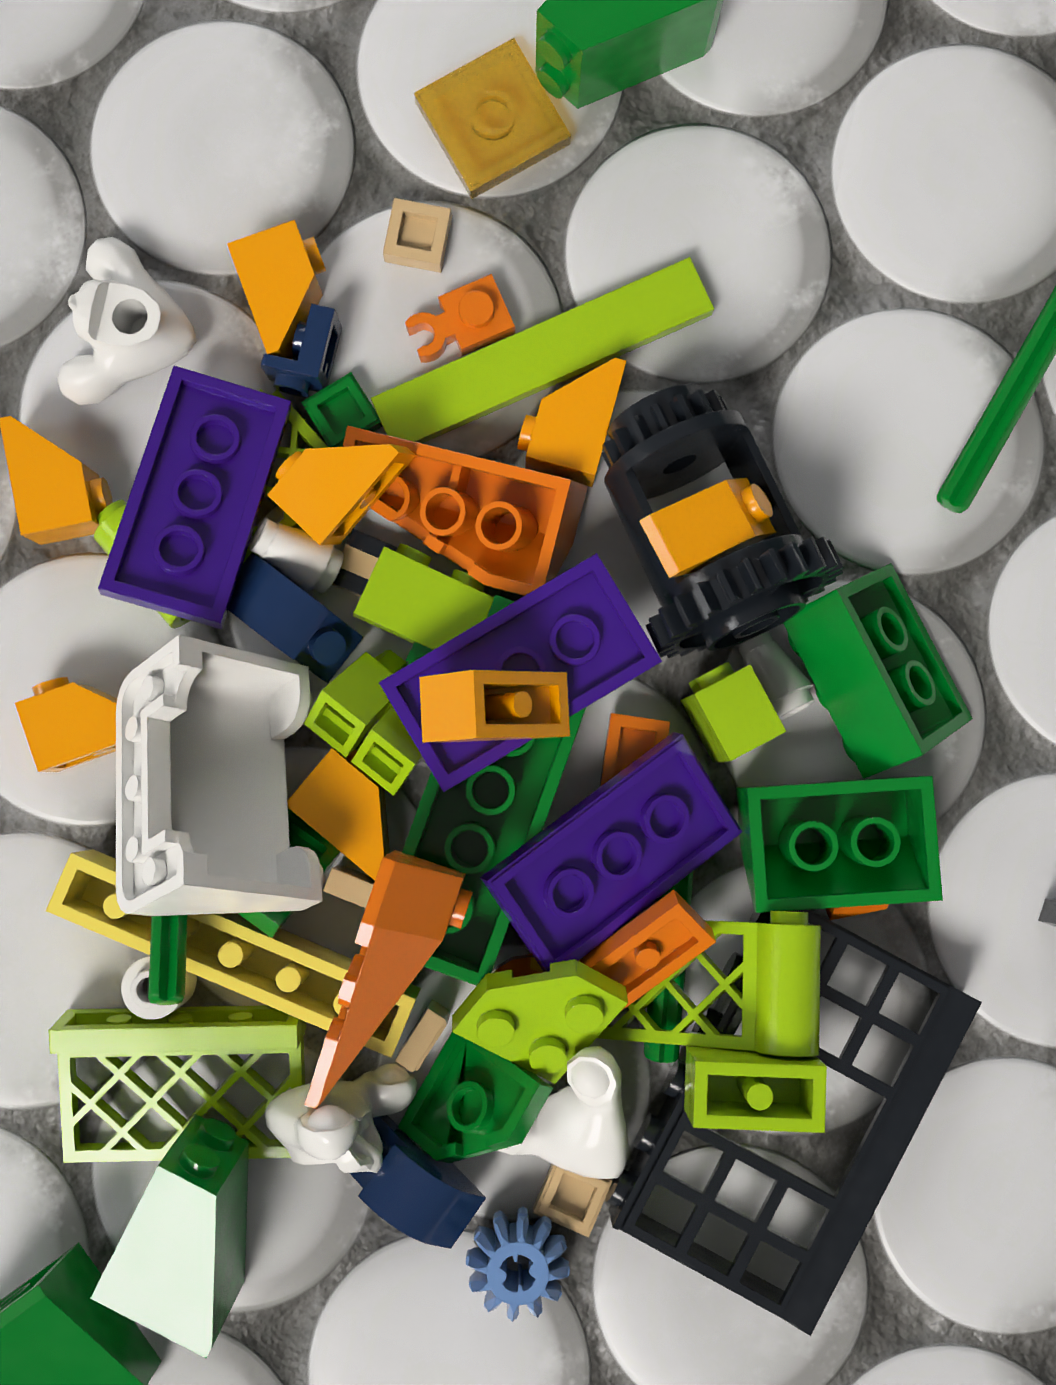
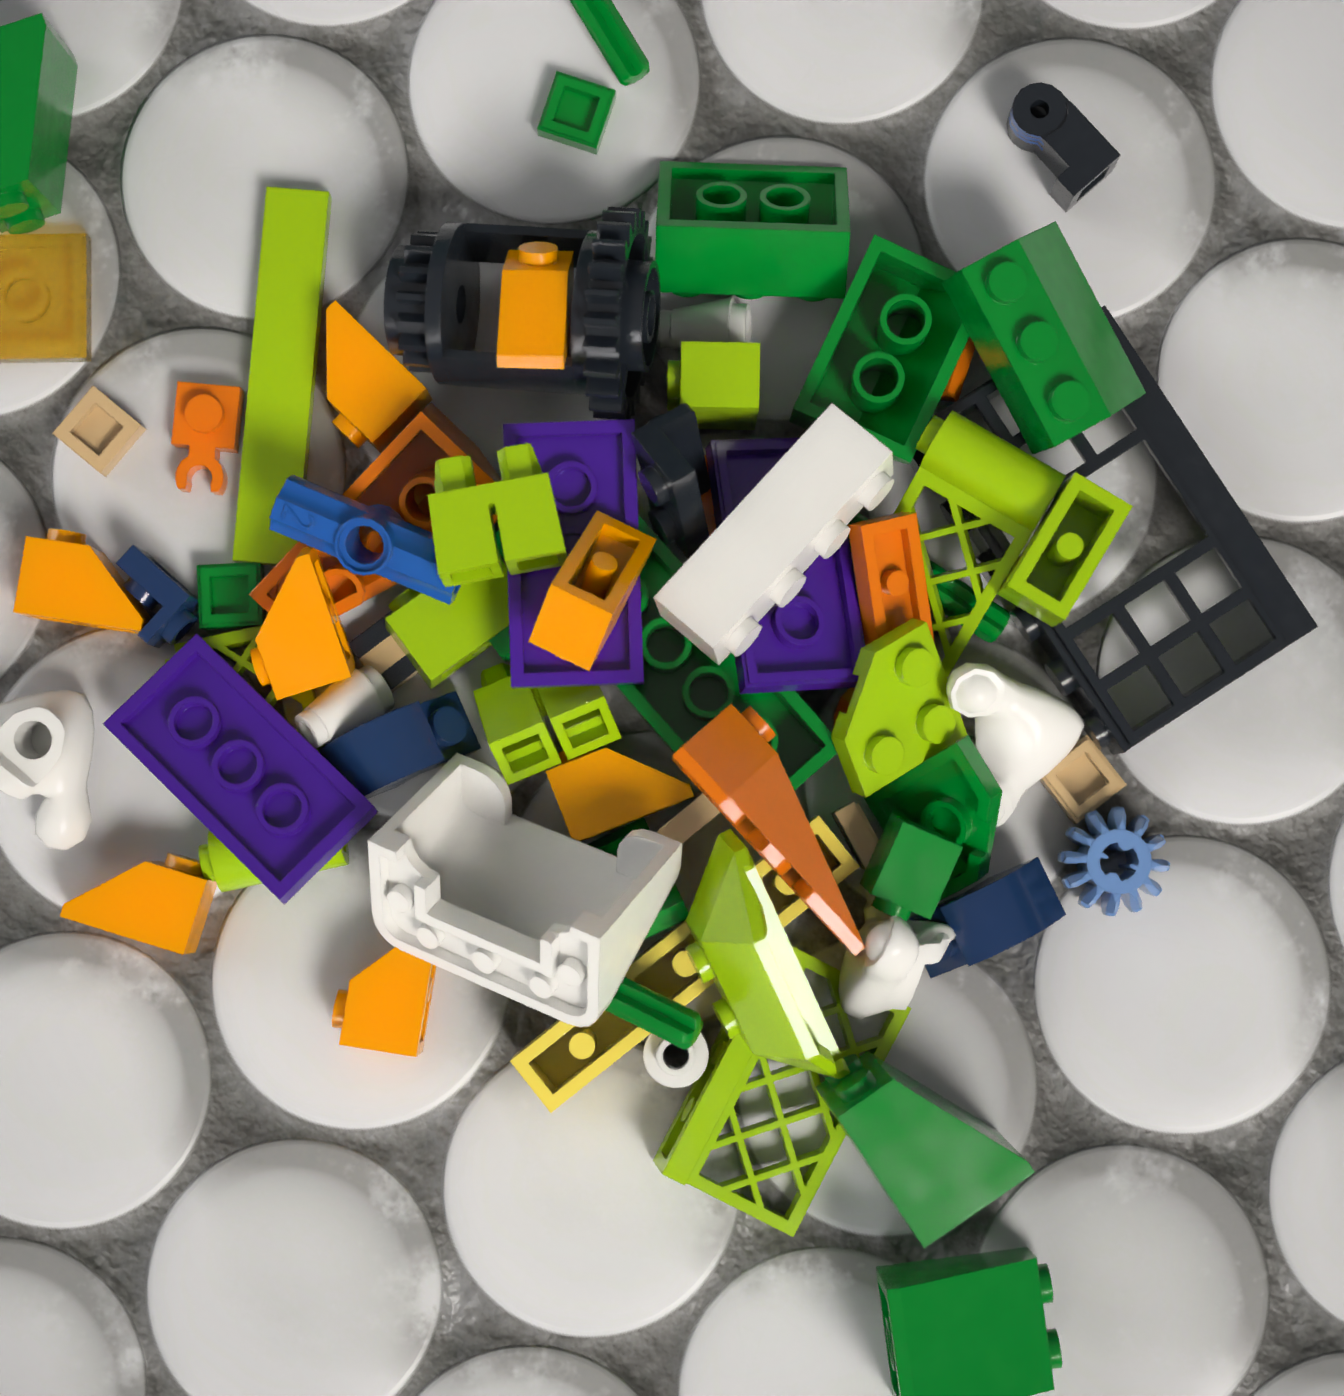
camera: 55 degrees left, 0 degrees up
none -> blue piece [269,475,462,605]
none -> lime hips [428,443,568,587]
none -> green tile [537,71,617,155]
none -> black bracket [631,403,711,559]
none -> white brick [653,403,894,665]
none -> lime wedge [685,829,850,1079]
none -> green brick [860,812,963,922]
none -> green slope [942,221,1146,455]

